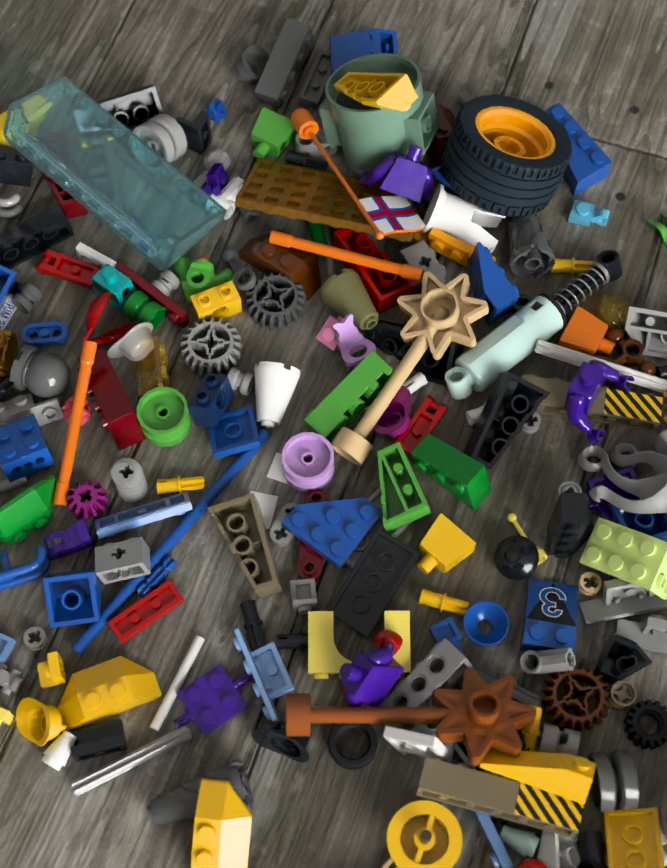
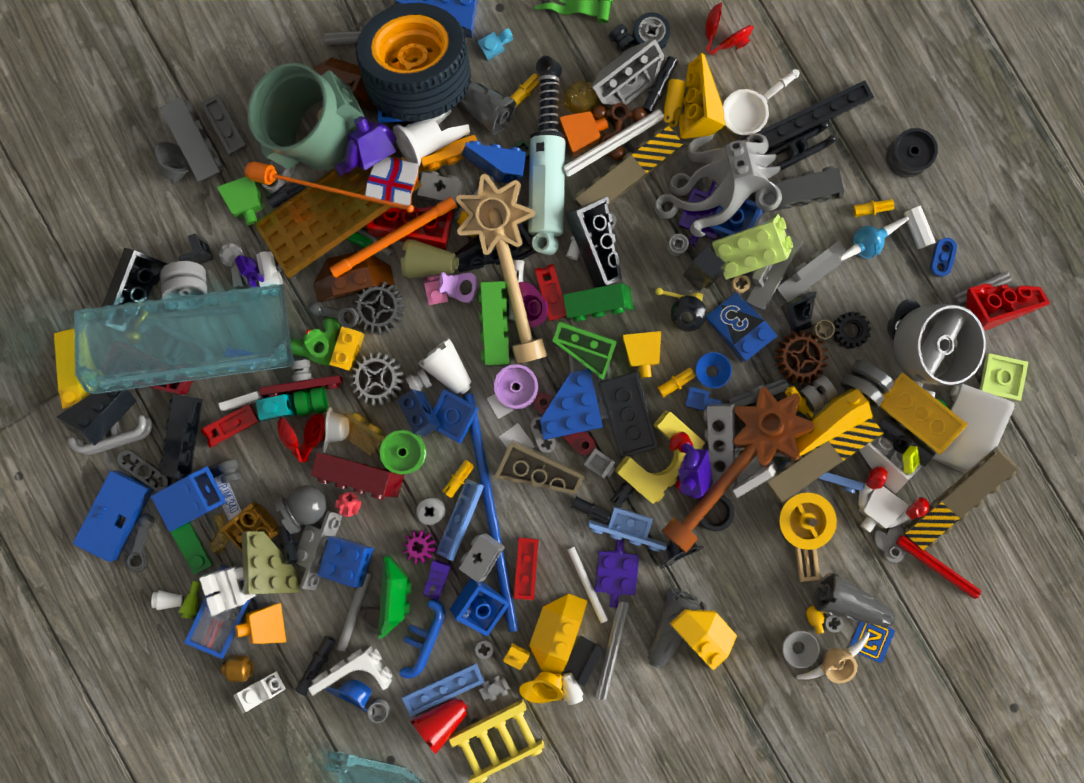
camera: 50 degrees left, 20 degrees up
blue plate [21,321,69,347] -> none
orange piece [52,341,97,506] -> none
blue axle [136,556,177,597] -> none
blue plate [207,98,227,123] -> none
blue slope [329,28,398,73] -> none
yellow wedge [334,72,418,112] -> none
light aqua cone [499,825,541,858] -> none
light grey piece [520,648,576,675] -> none
dark purple torso [564,360,634,443] -> none

